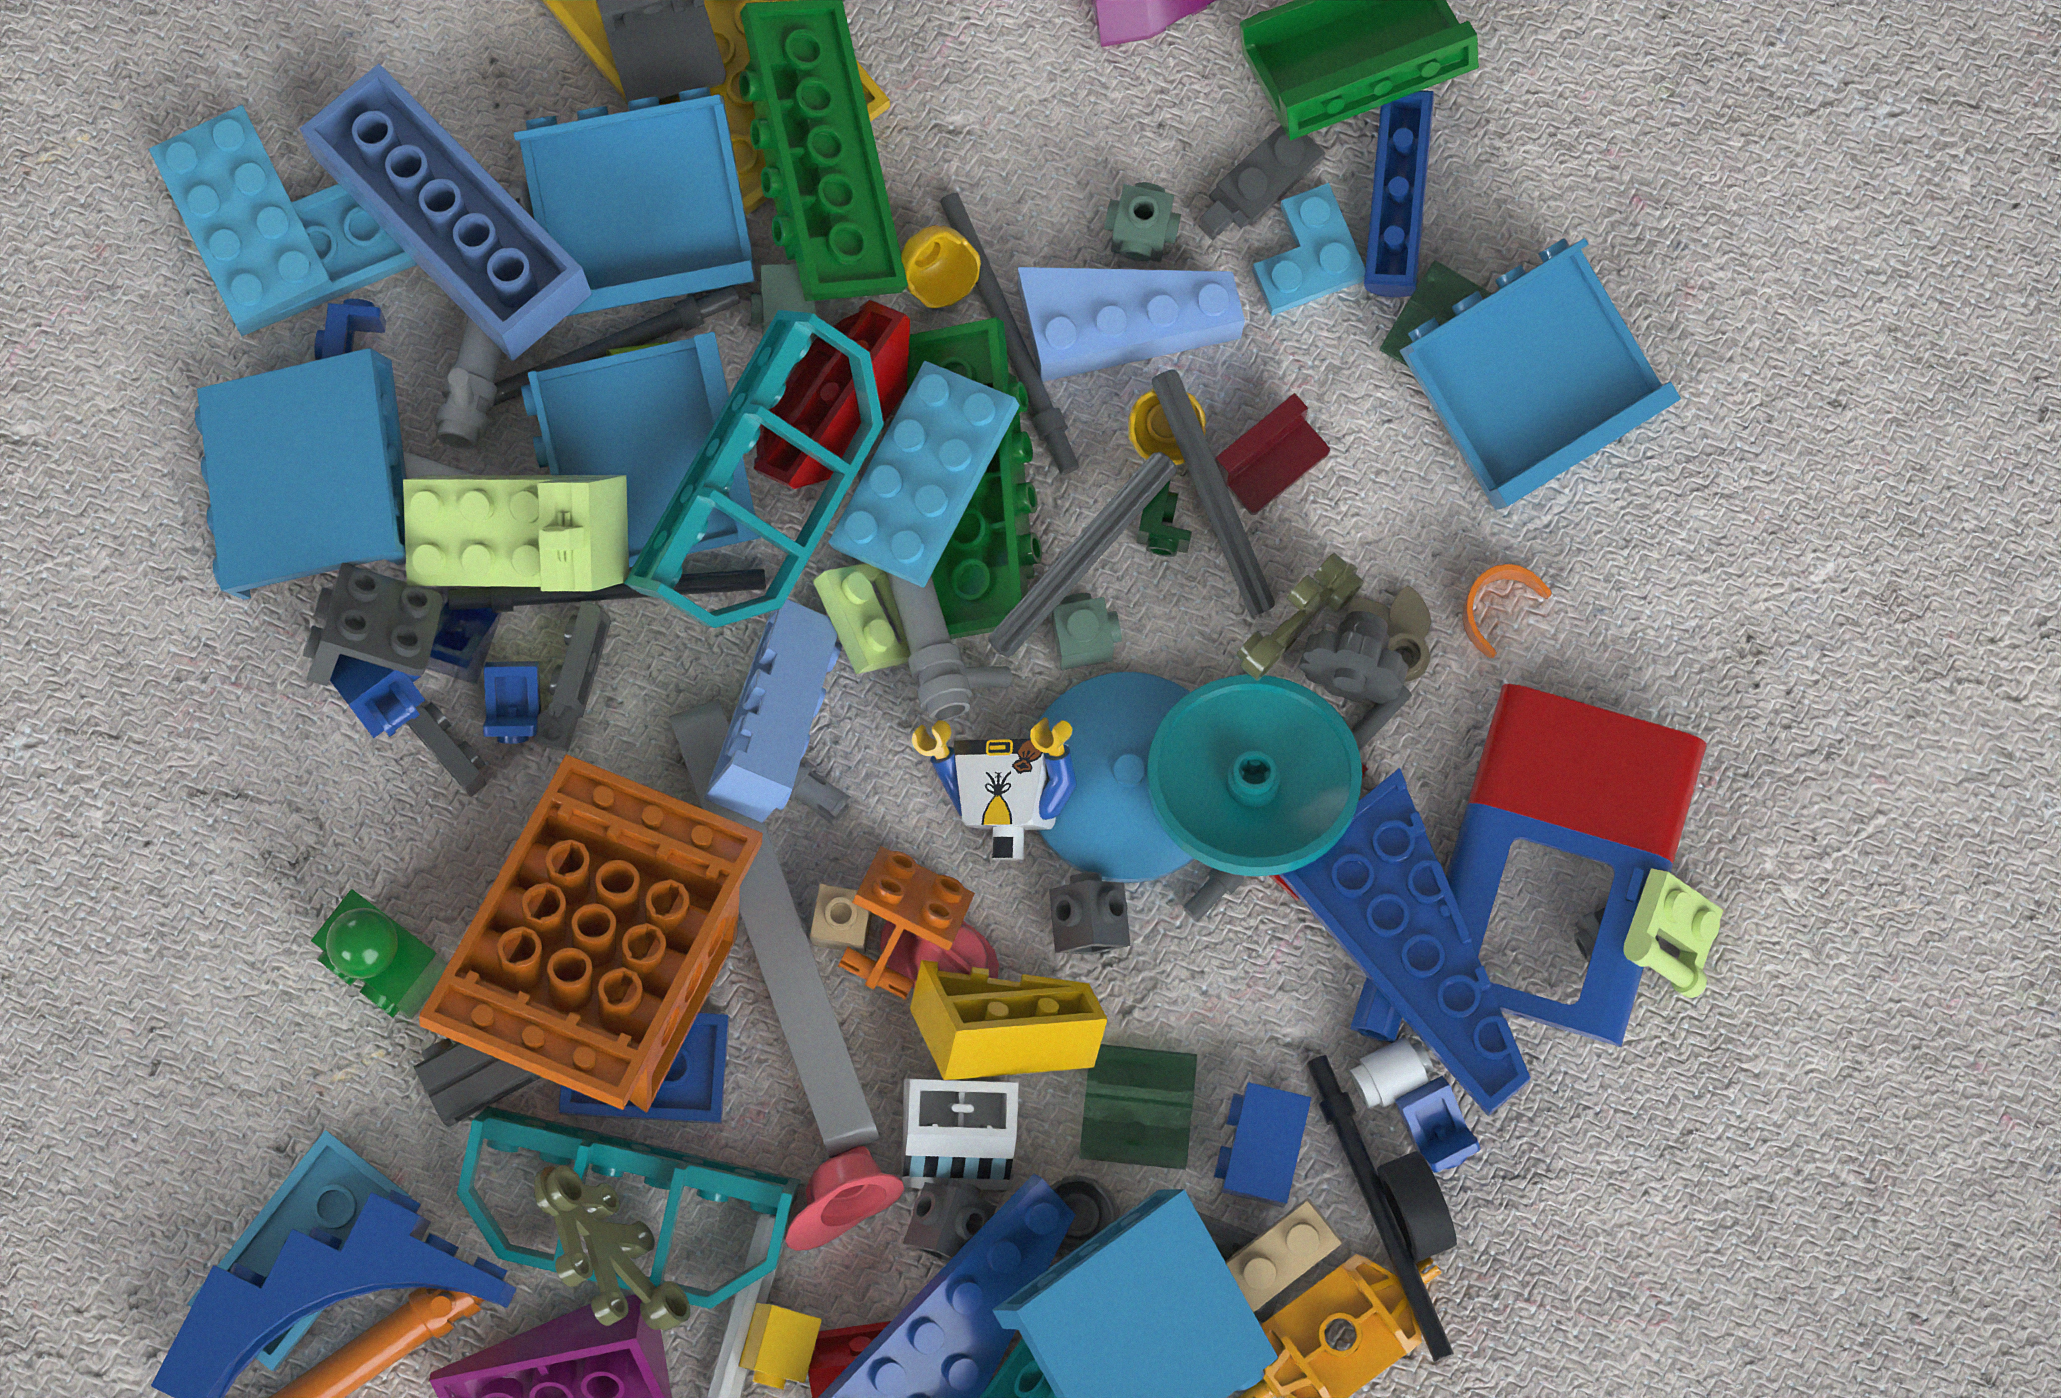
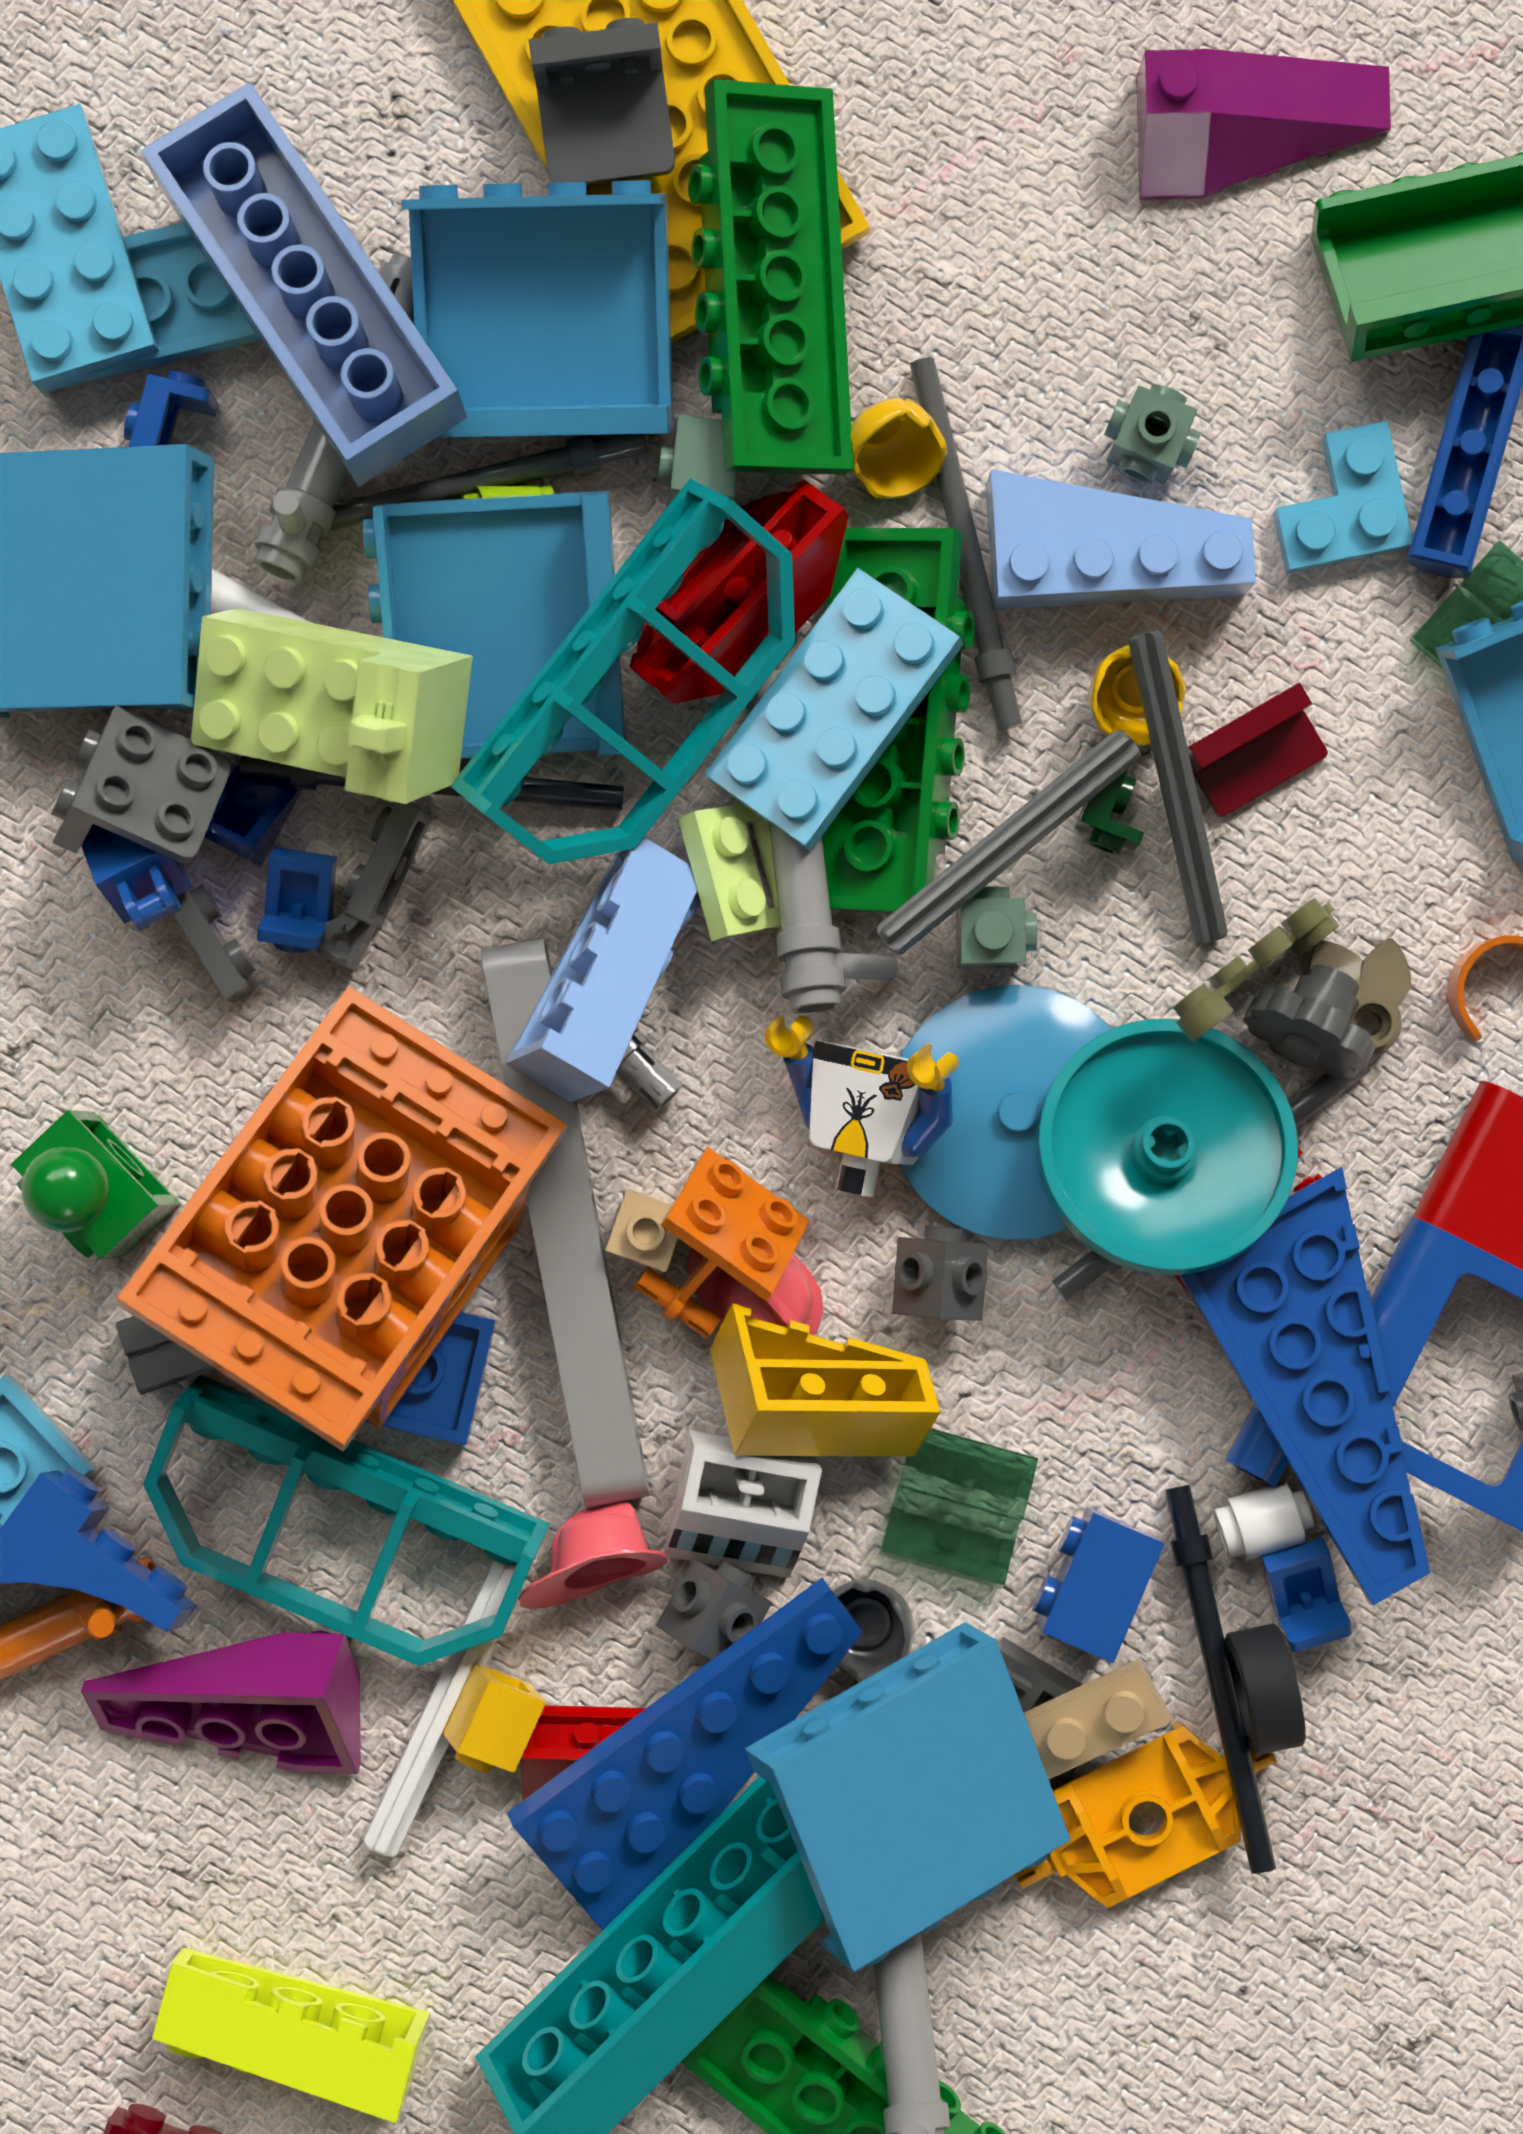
camera: 15 degrees right, 10 degrees up
olive plant [534,1165,690,1331] -> none
dark grey hinge [1199,125,1325,241] -> none

